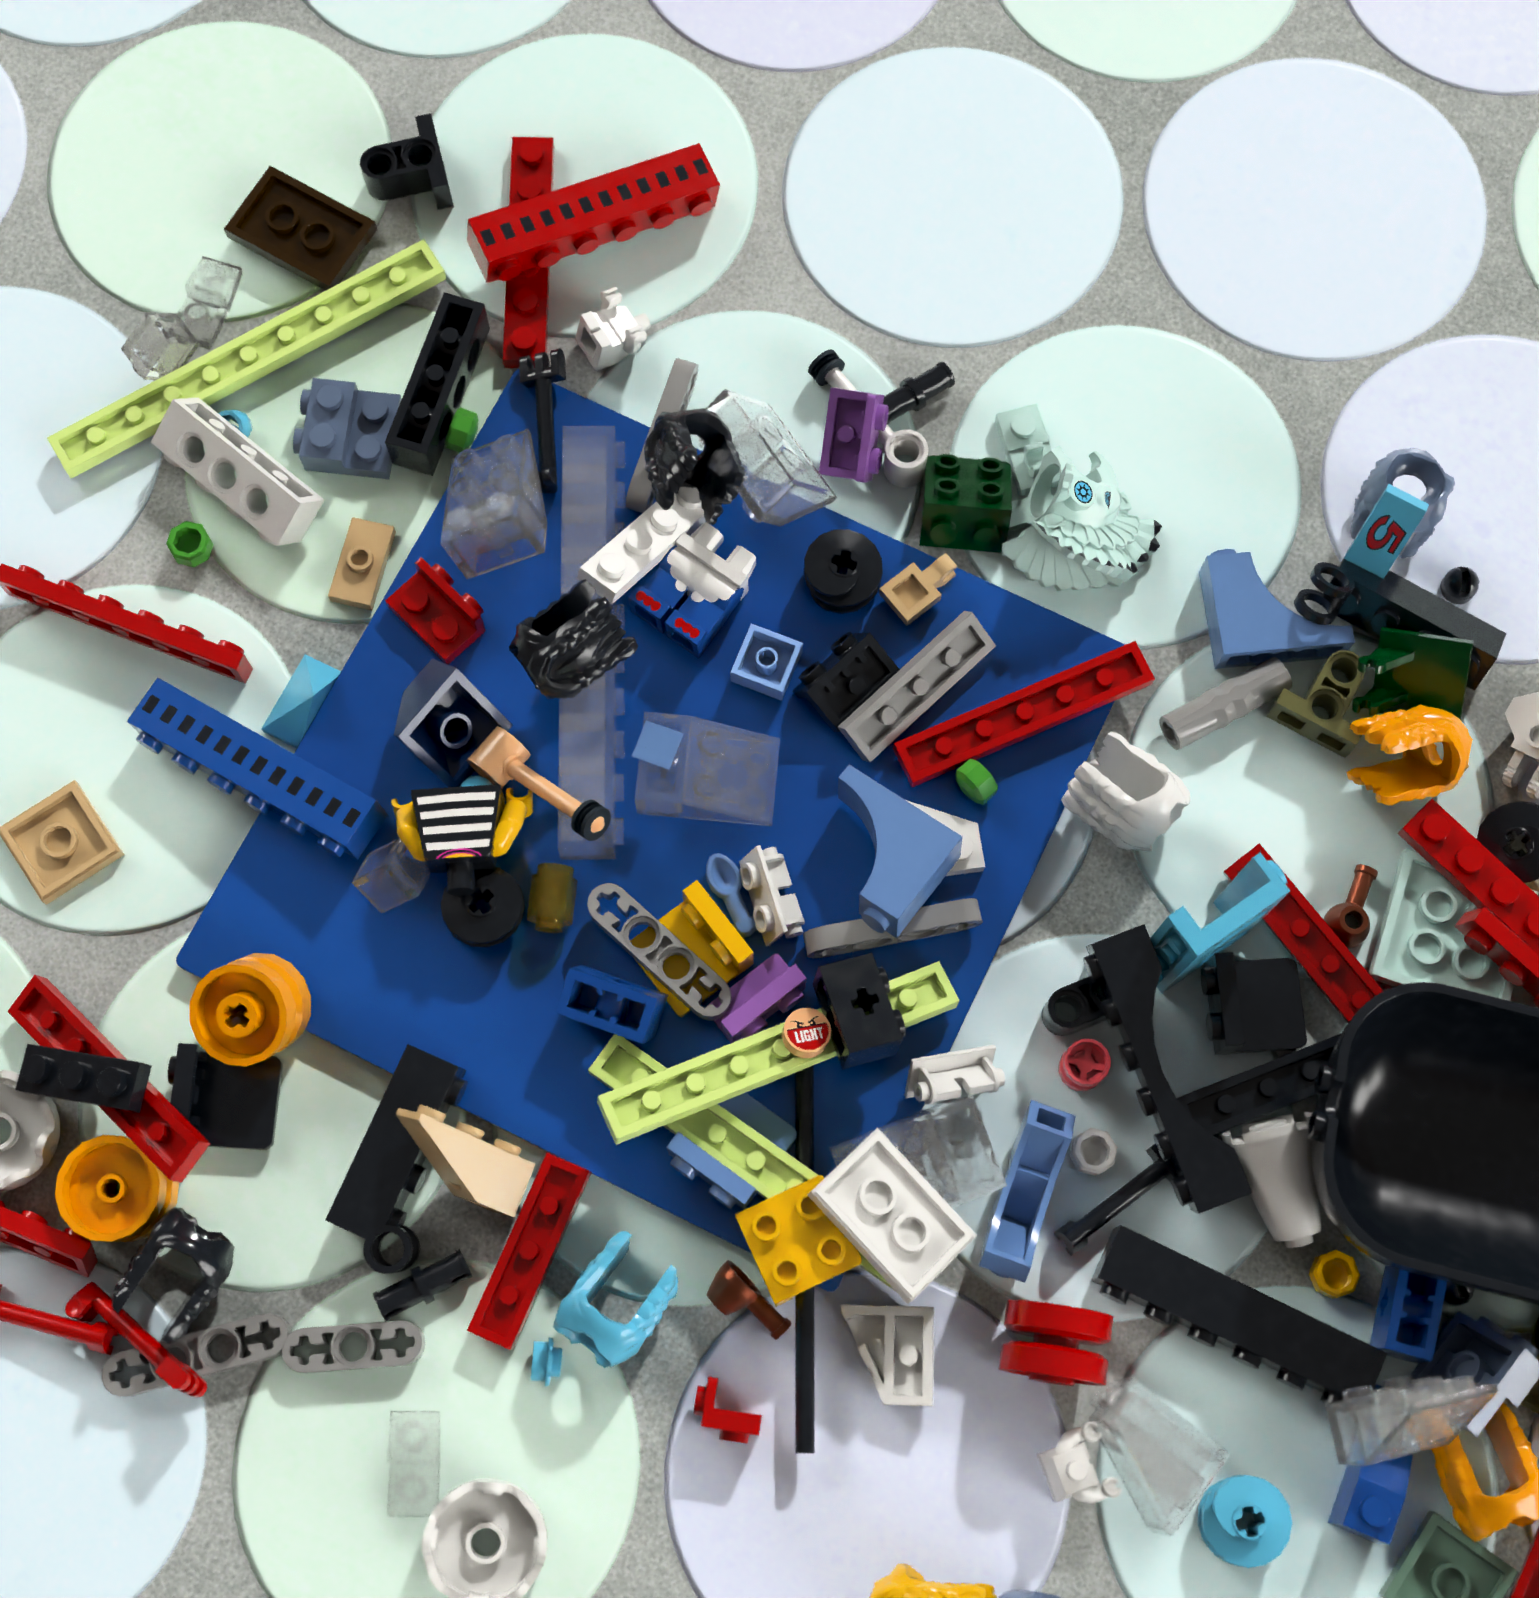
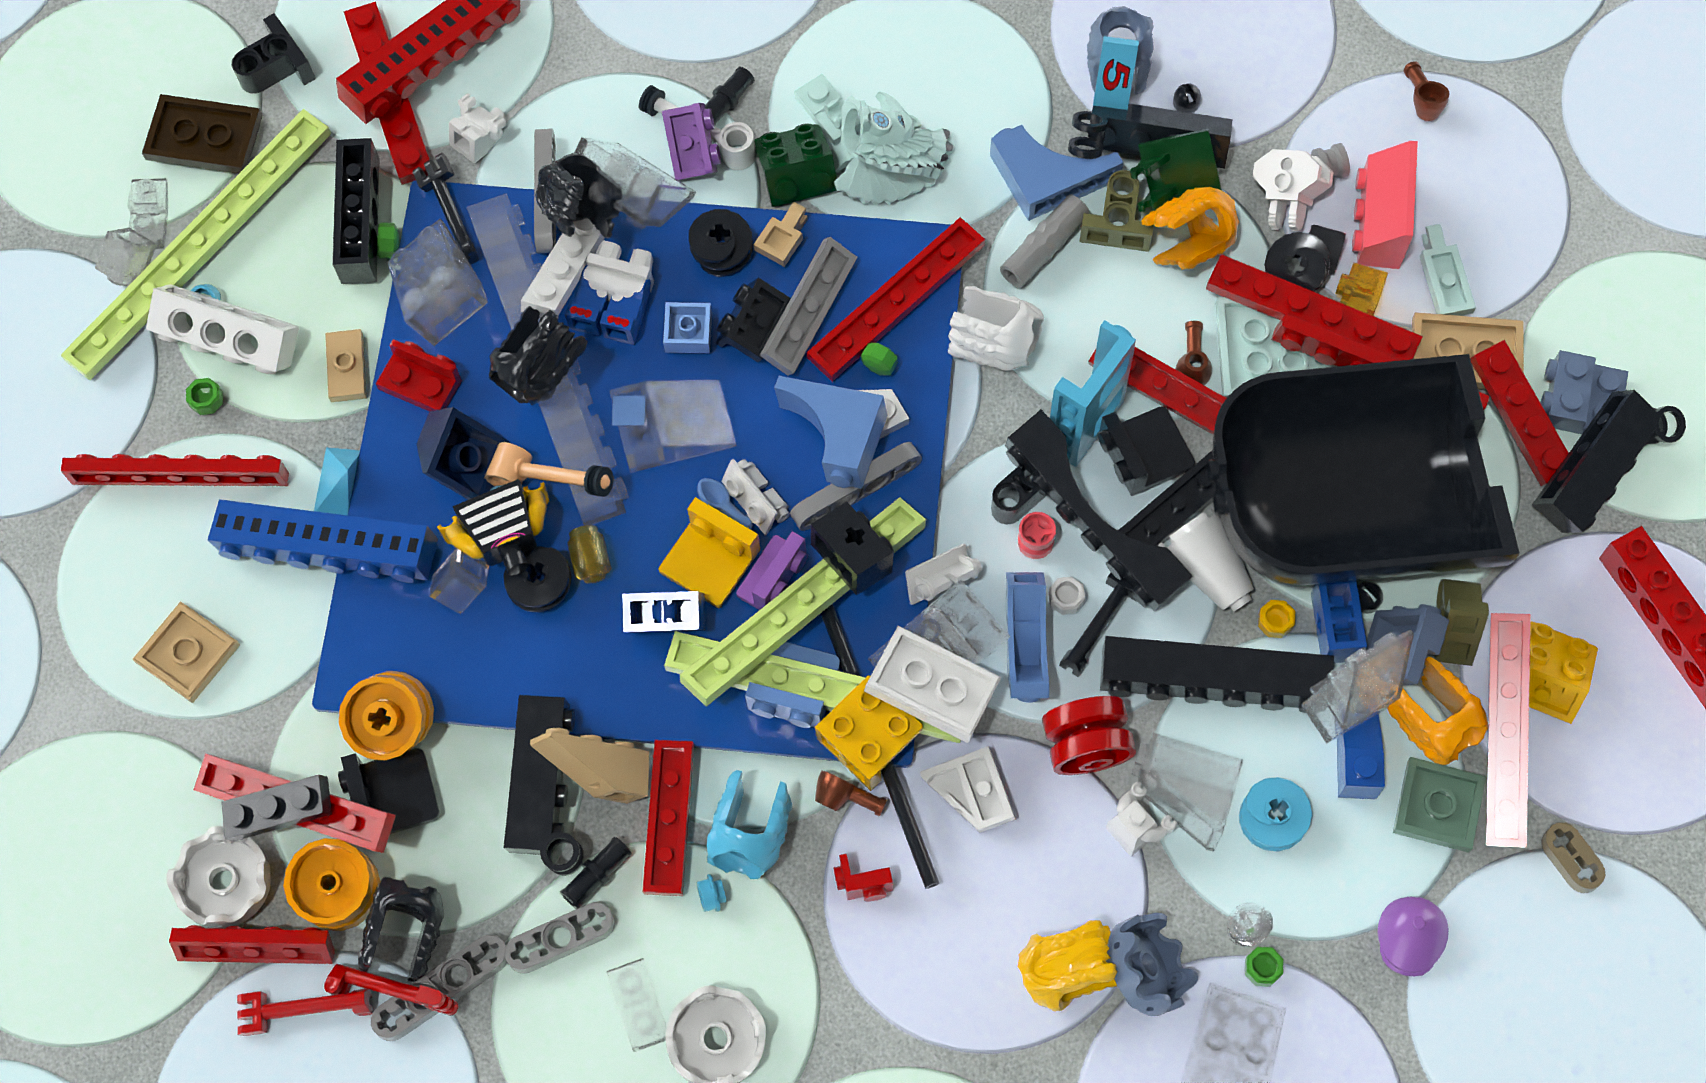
camera: 15 degrees left, 5 degrees down
sand blue plate [293,378,402,479] -> none
light grey beam [587,883,731,1021] -> none
tile [782,1008,831,1058] -> none

